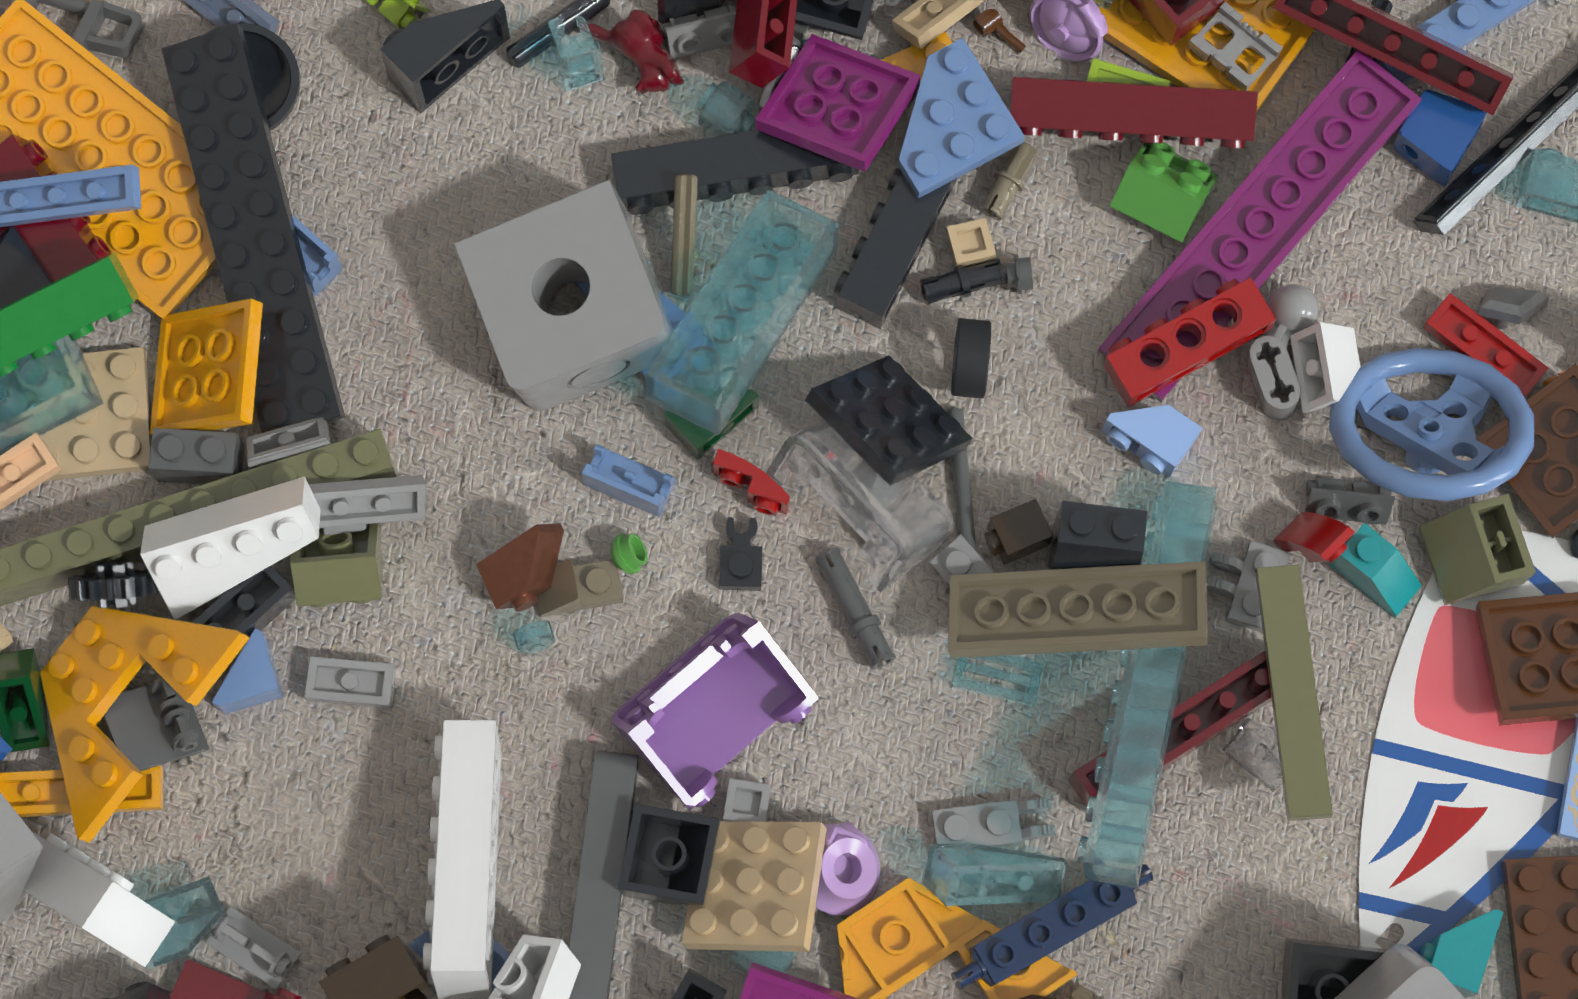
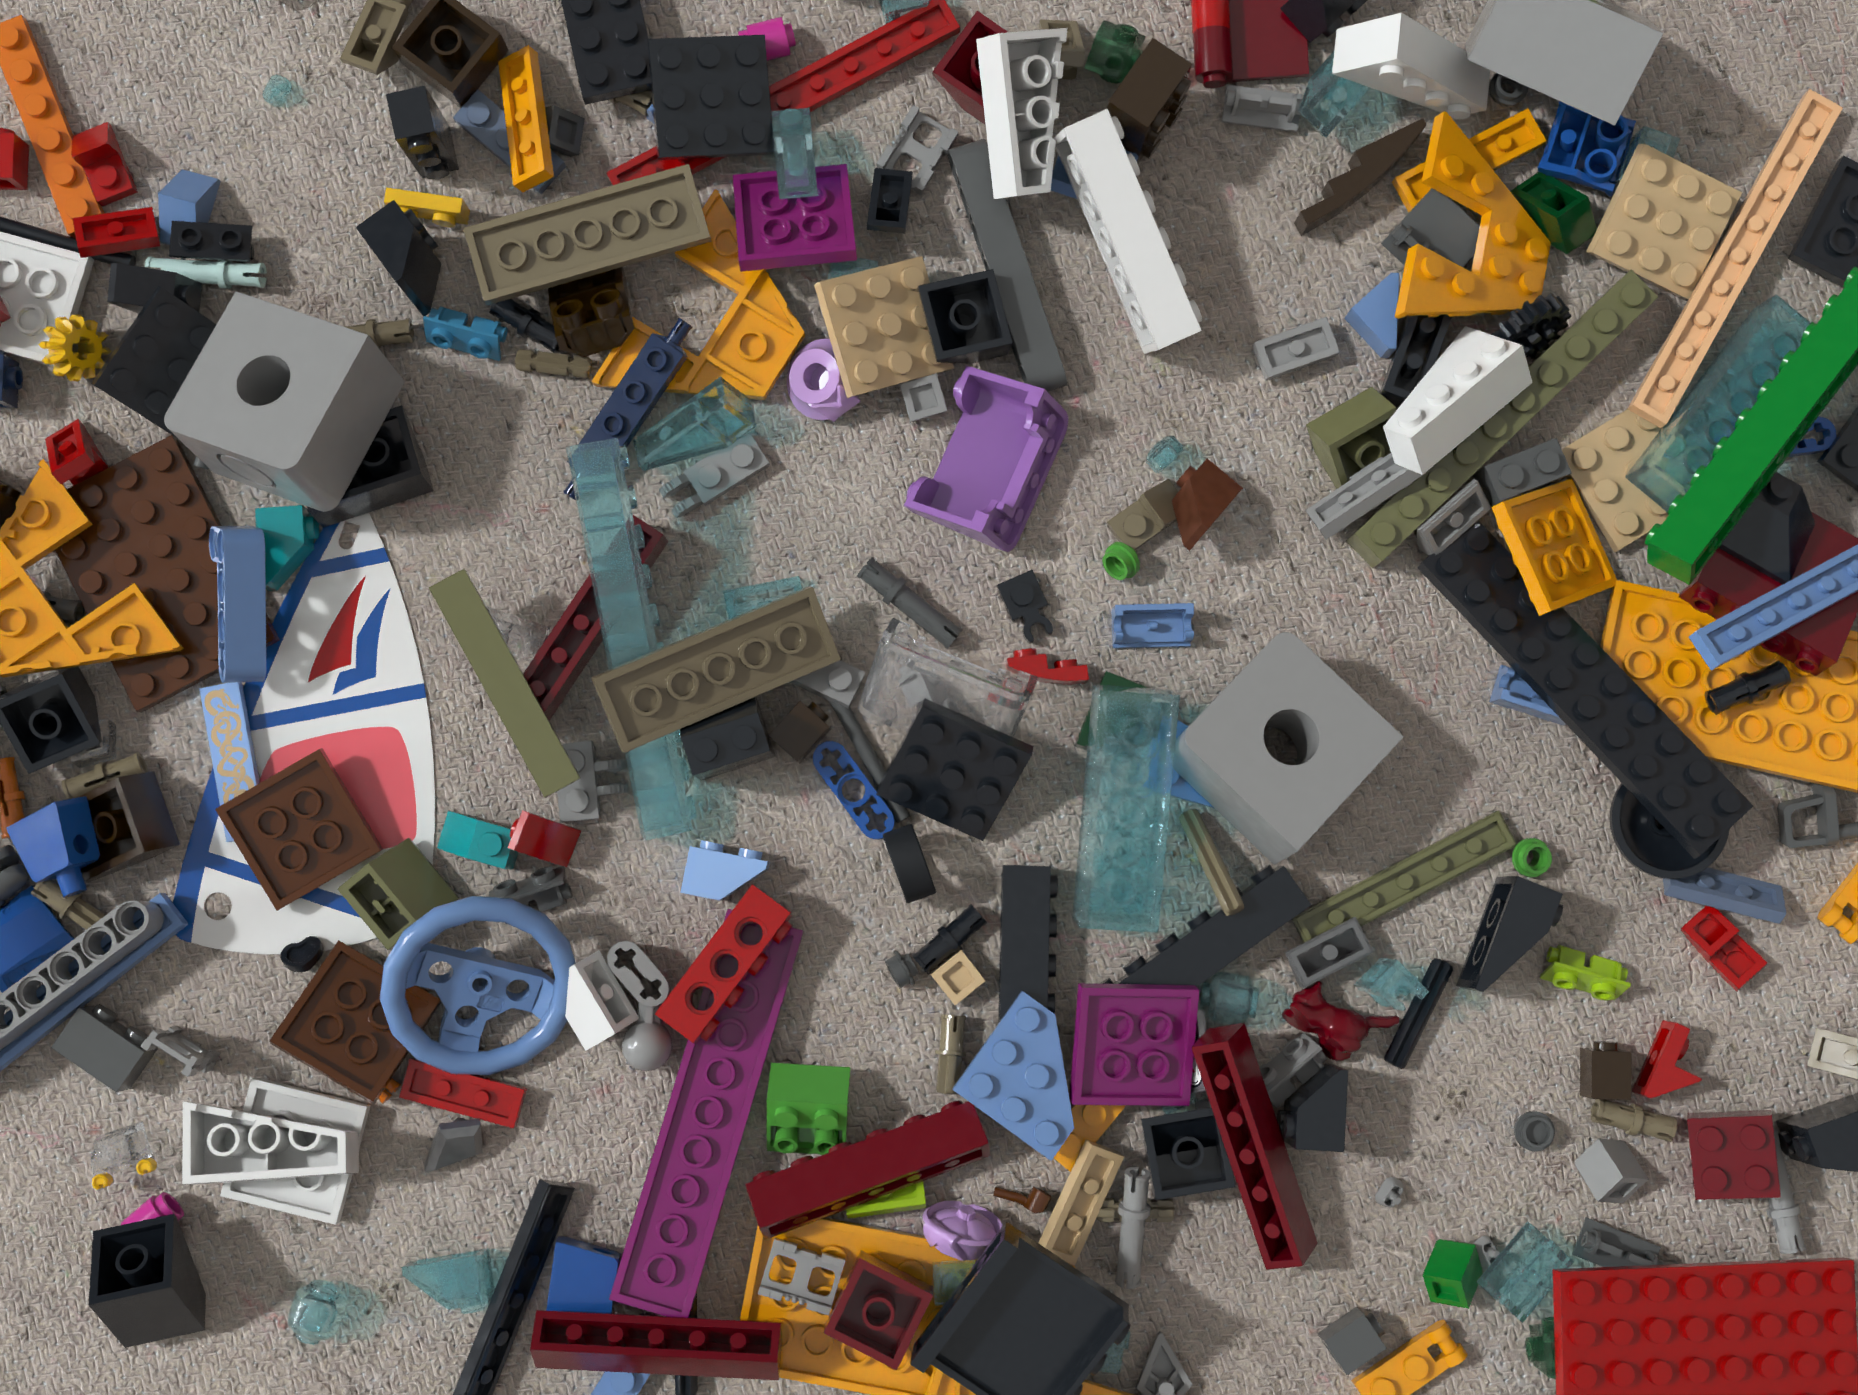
camera: 155 degrees right, 10 degrees up
none -> medium blue beam [209,526,266,683]
none -> blue beam [813,741,895,840]
none -> flat silver slope [1285,917,1374,988]
none -> olive tile [1291,810,1517,943]
none -> dark brown slope [1294,118,1427,236]
none -> bright green plate [1512,838,1552,877]
none -> black pin [1704,661,1791,715]

